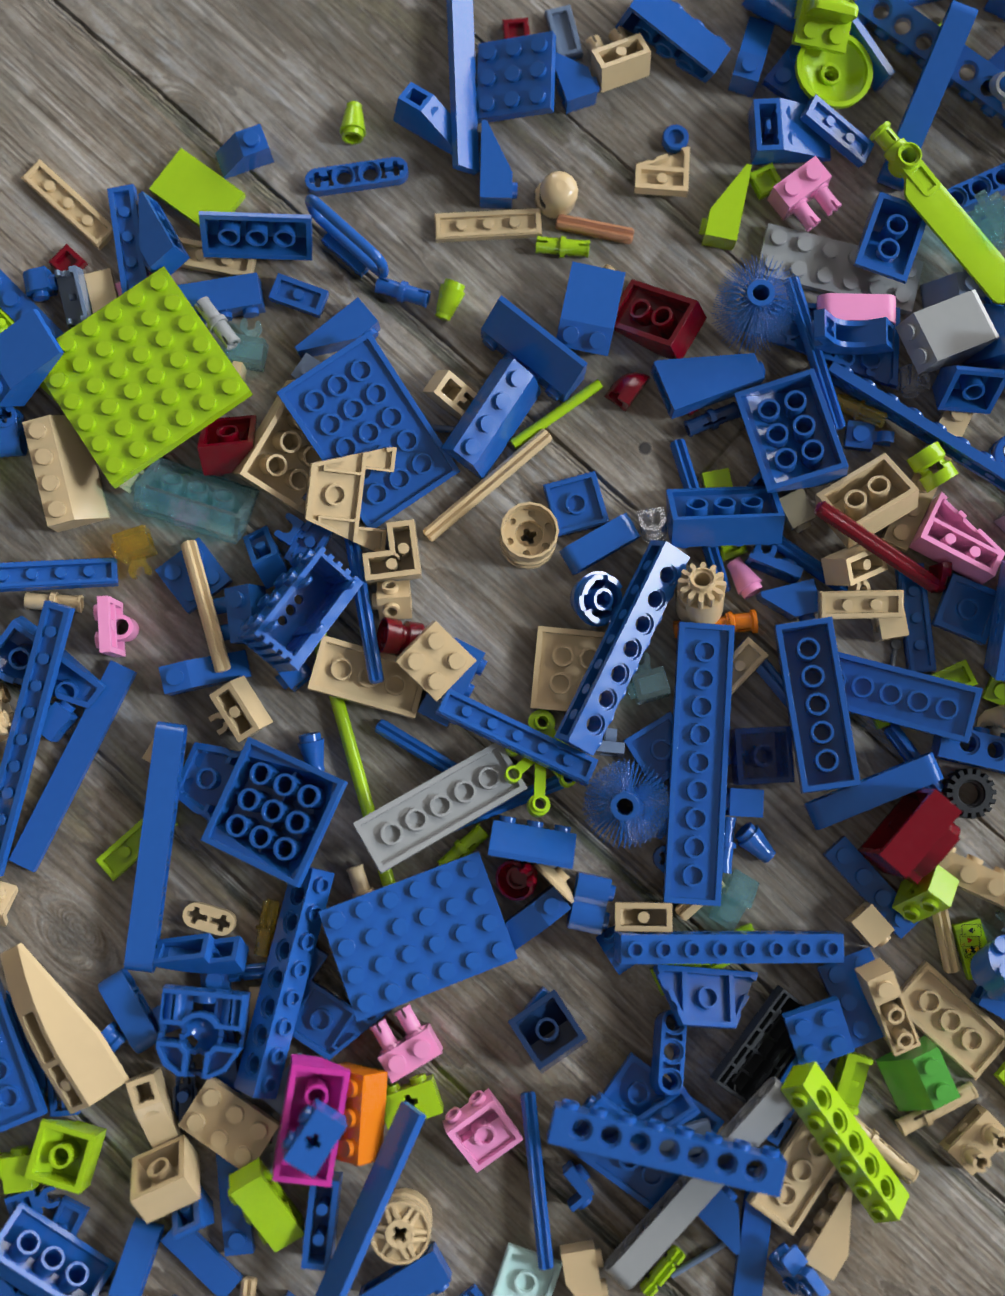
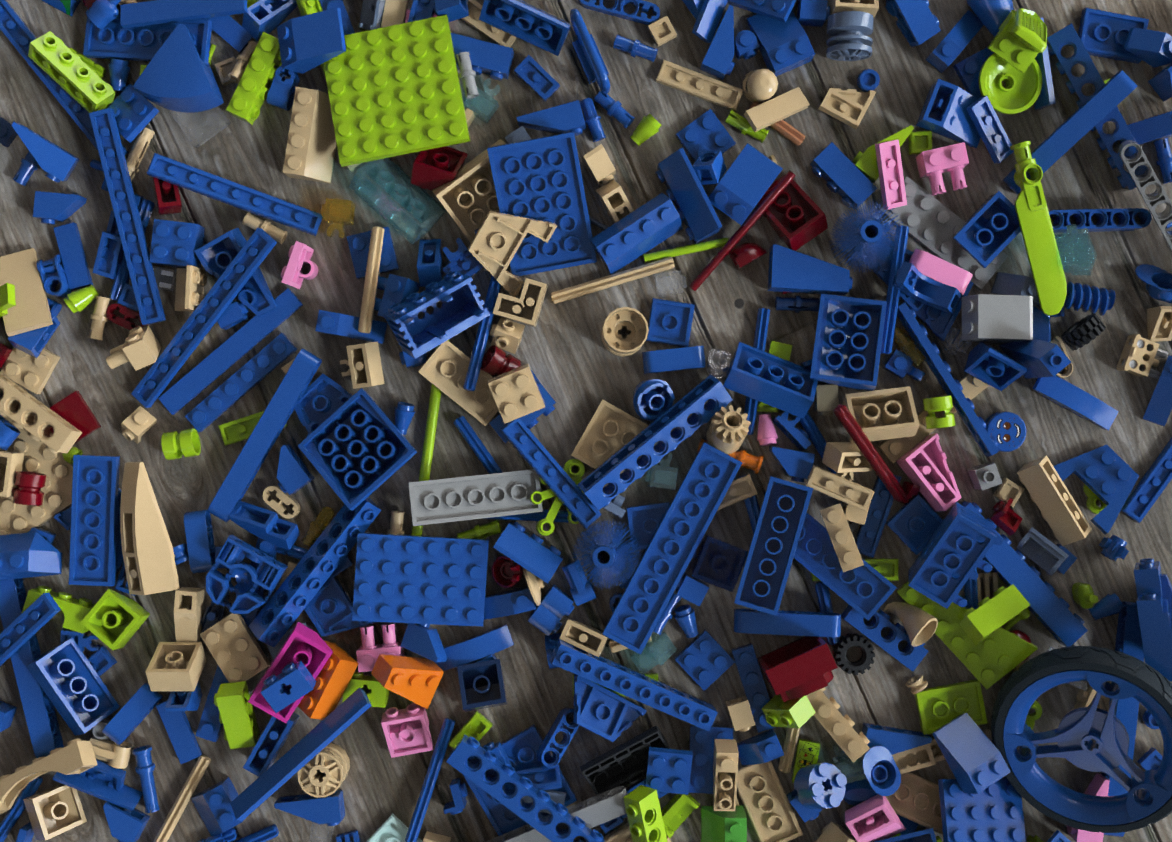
camera: 30 degrees right, 5 degrees up
none -> lime wheel [161,428,201,460]
none -> blue plate [185,333,297,432]
none -> blue slope [276,444,315,495]
none -> orange wedge [371,654,444,709]
none -> blue slope [400,623,447,663]
none -> blue slope [435,624,514,671]
none -> lime plate [448,711,493,749]
none -> blue piece [562,561,597,606]
none -> blue axle [580,98,606,142]
none -> tan slope [583,144,616,186]
none -> blue pin [613,35,658,62]
none -> tan plate [648,16,677,47]
none -> clear brick [654,270,687,297]
none -> blue plate [674,629,735,691]
none -> blue plate [675,109,736,162]
none -> dark red piece [689,170,796,291]
none -> blue brick [692,150,727,185]
none -> blue plate [734,30,760,60]
none -> blue slope [737,729,785,765]
none -> tan tile [744,87,810,132]
none -> blue slope [746,11,815,77]
none -> blue brick [810,142,877,210]
none -> tan plate [820,503,864,572]
none -> sand blue wheel [826,11,874,61]
none -> bright pink plate [875,140,907,210]

